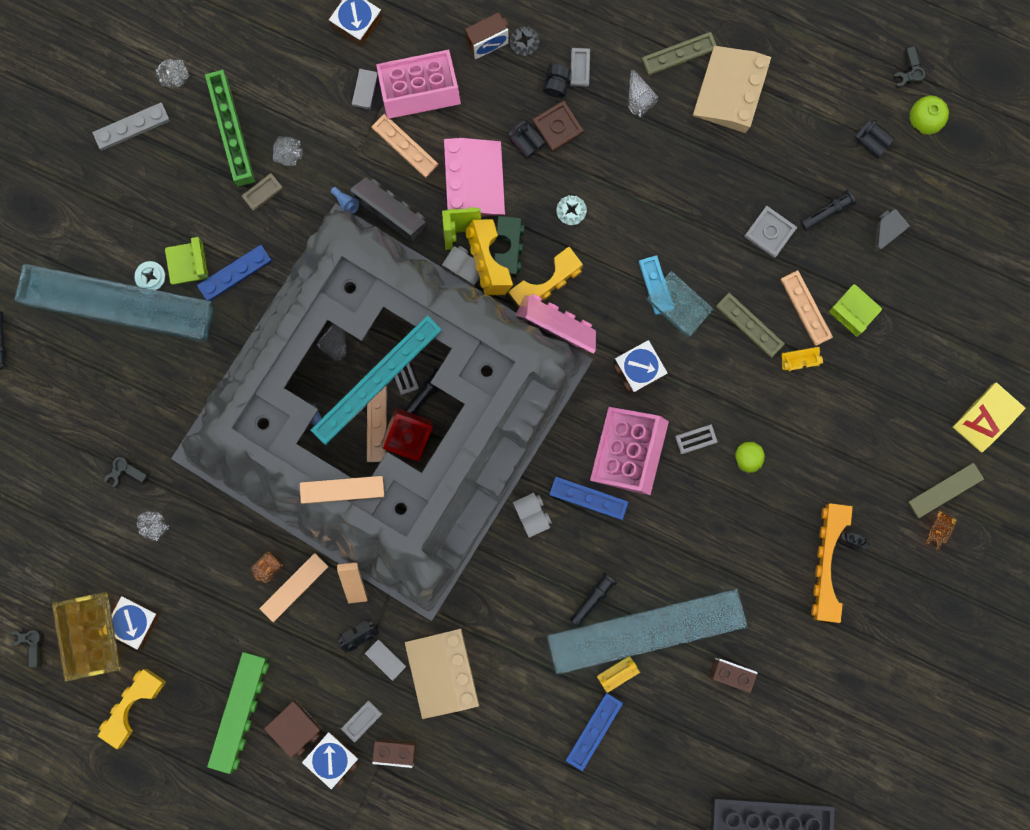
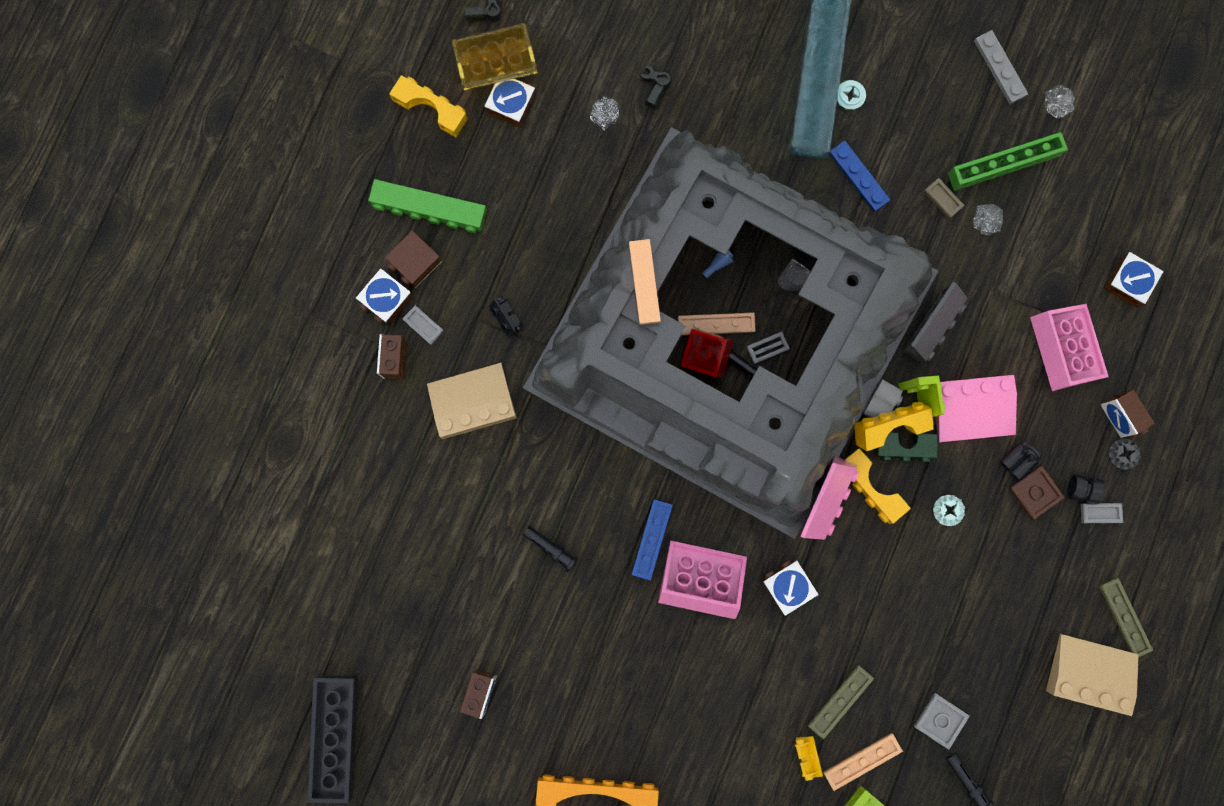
camera: 85 degrees right, 0 degrees up
lime bracket [165,237,209,285] -> none
clear orange brick [250,552,283,582] -> none
light nougat tile [259,553,329,622] -> none
teal tile [311,315,442,445] -> none
medium blue cone [331,187,359,214] -> none
light nougat tile [337,562,368,604] -> none
light grey tile [352,69,378,110] -> none
light grey tile [365,639,407,681] -> none
light nougat tile [372,114,439,179] -> none
light grey brick [513,493,552,538] -> none
clear light blue brick [547,589,747,674] -> none
blue plate [565,693,623,771] -> none
yellow hinge [597,656,640,693] -> none
clear slope [628,70,658,117] -> none
medium azure tile [639,255,674,315] -> none
clear light blue plate [646,271,713,337] -> none
light grey tile [675,424,718,455] -> none
lime hair [735,442,765,473] -> none

